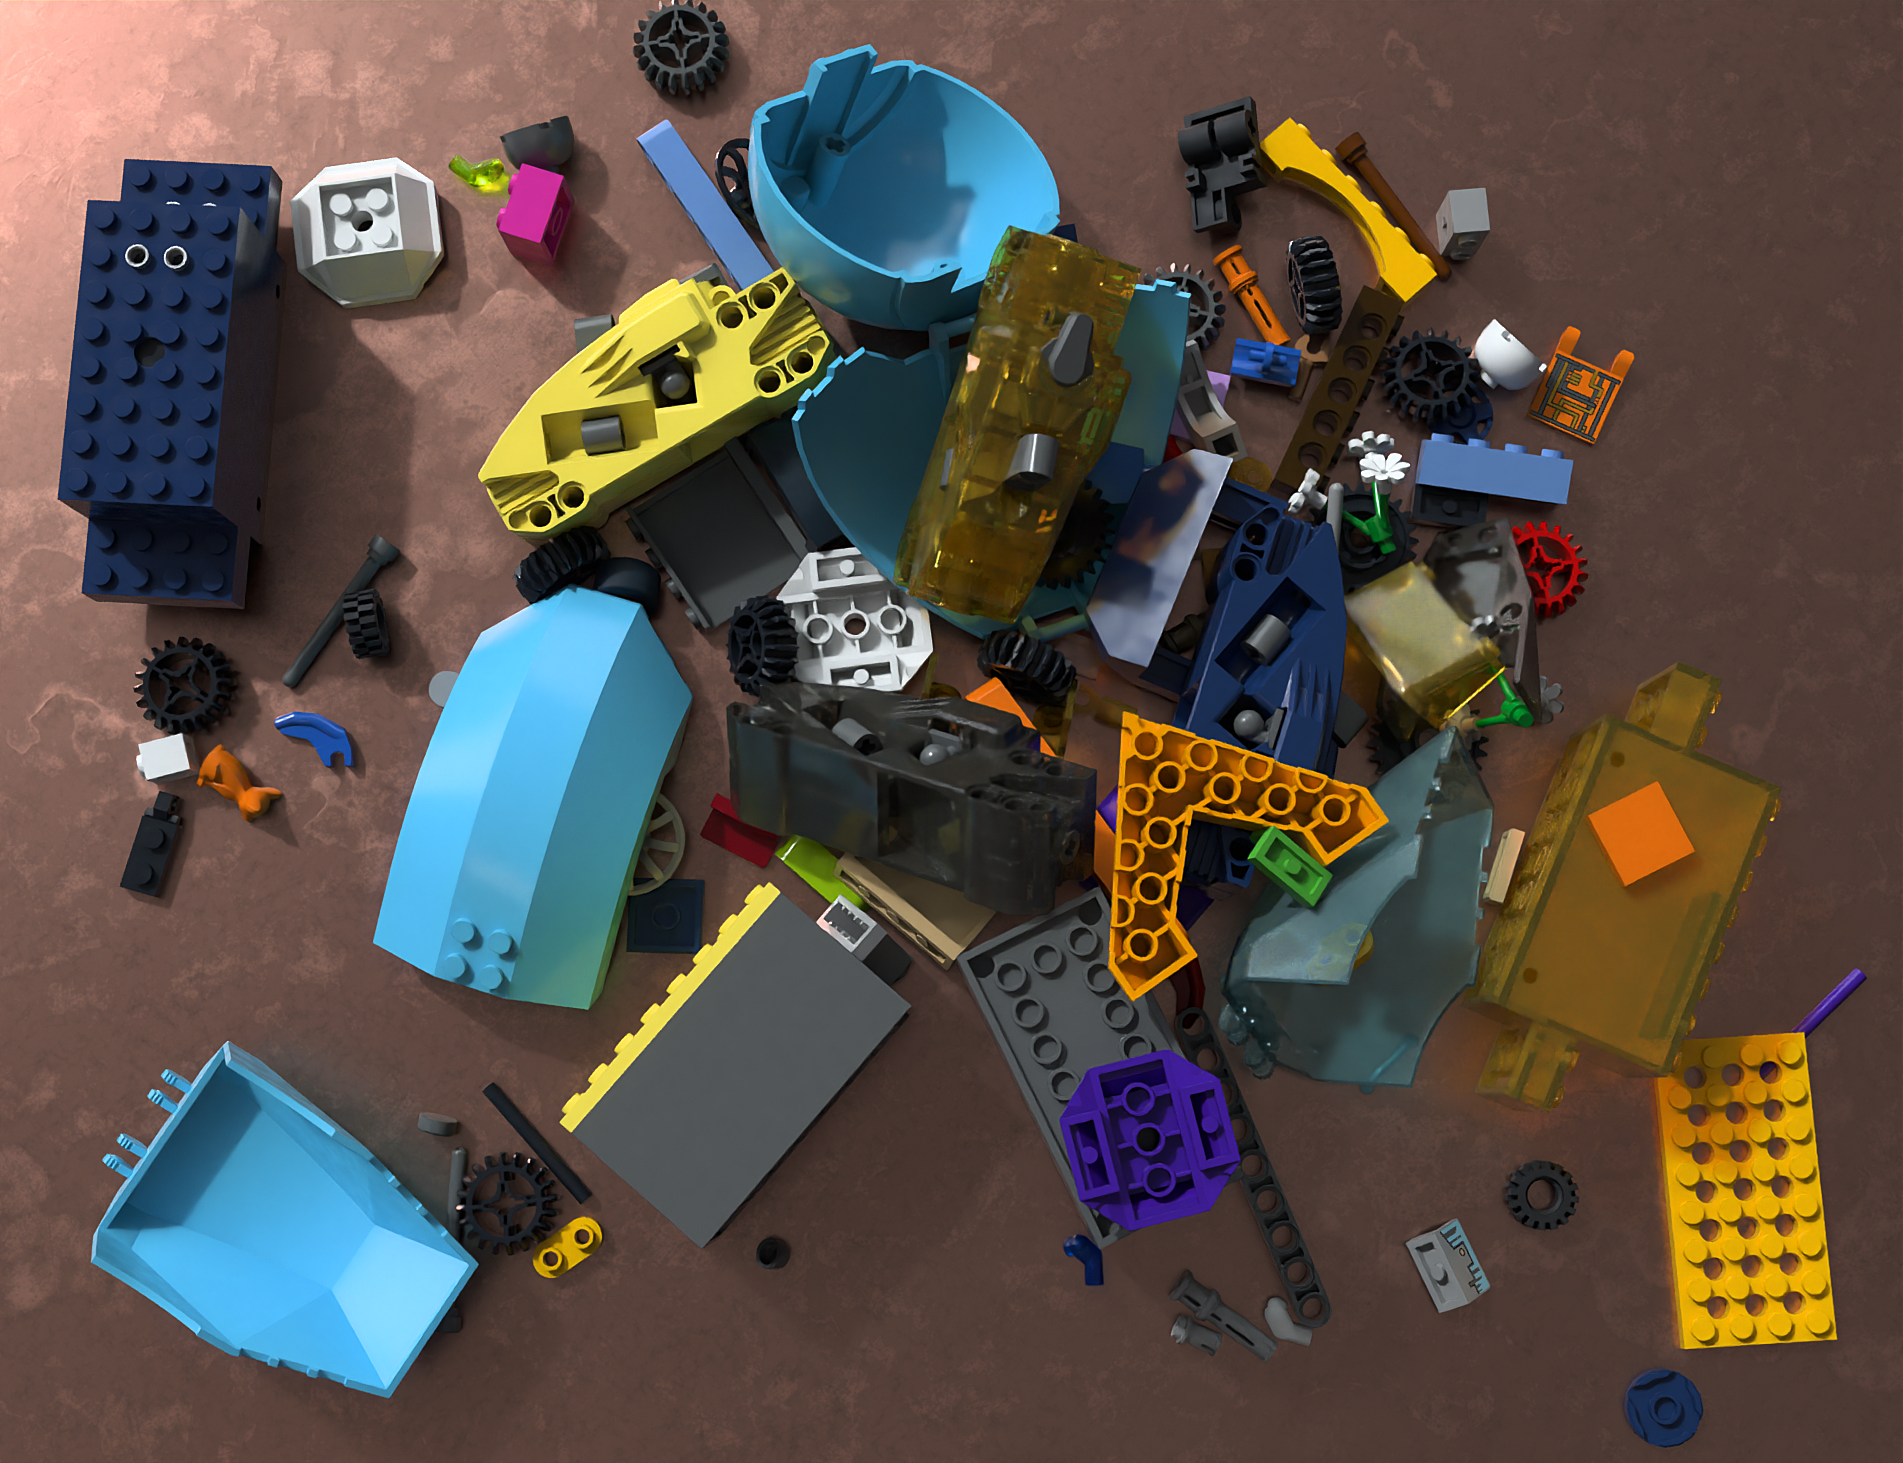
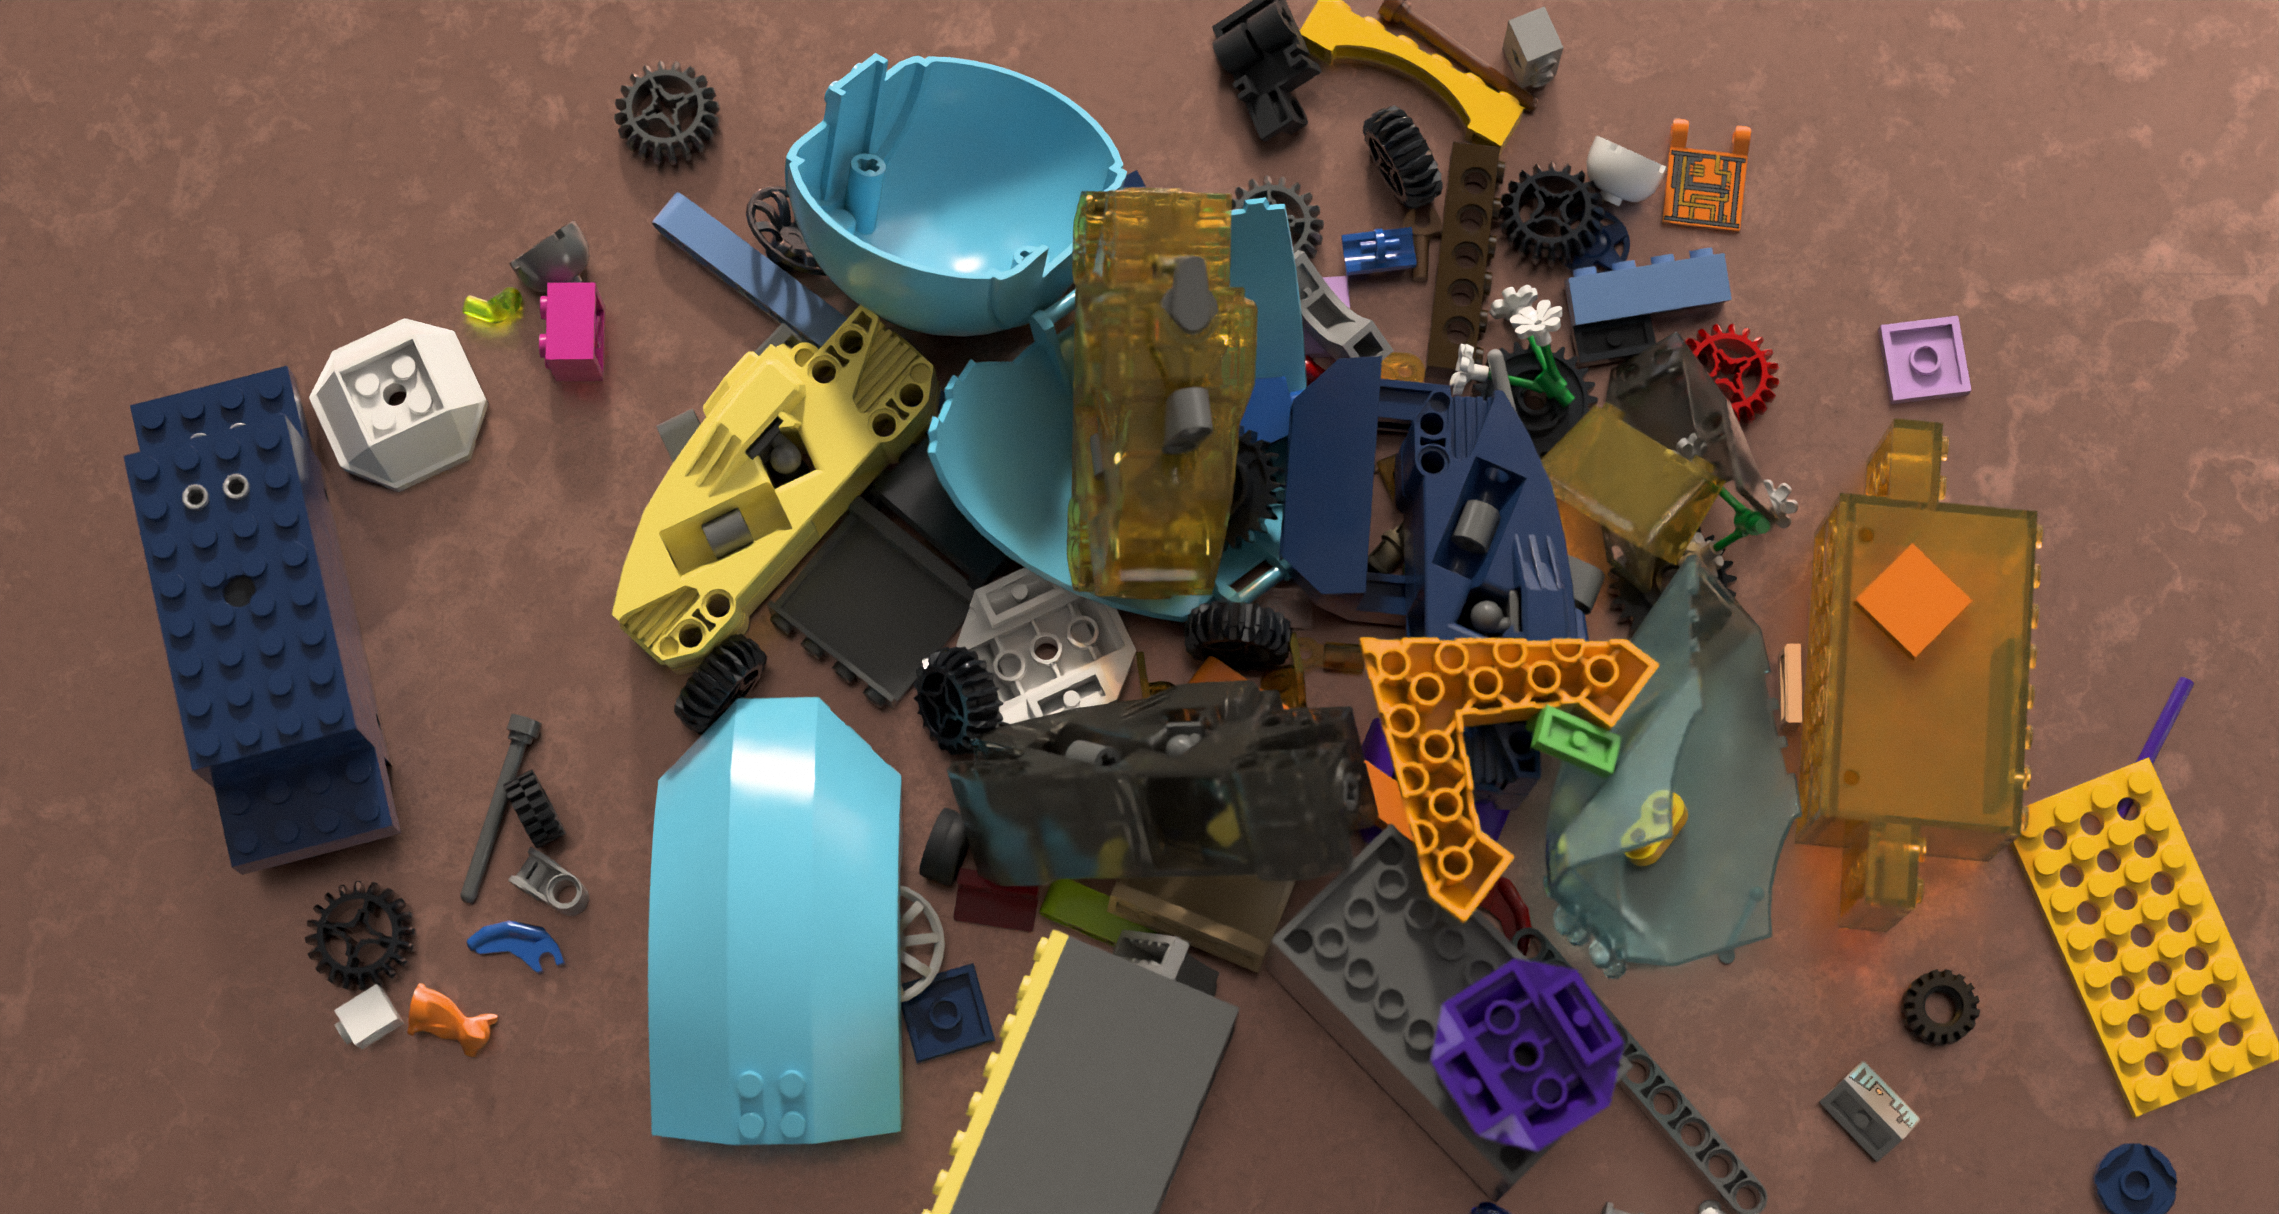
camera: 20 degrees left, 5 degrees down
black hinge [119,791,182,898] -> none
light grey tile [429,671,459,708] -> none
black wheel [593,557,661,616] -> none
orange pin [1213,244,1291,346] -> none
none -> light grey piece [508,847,589,916]
none -> black tyre [919,808,975,886]
none -> lavender tile [1878,316,1971,404]

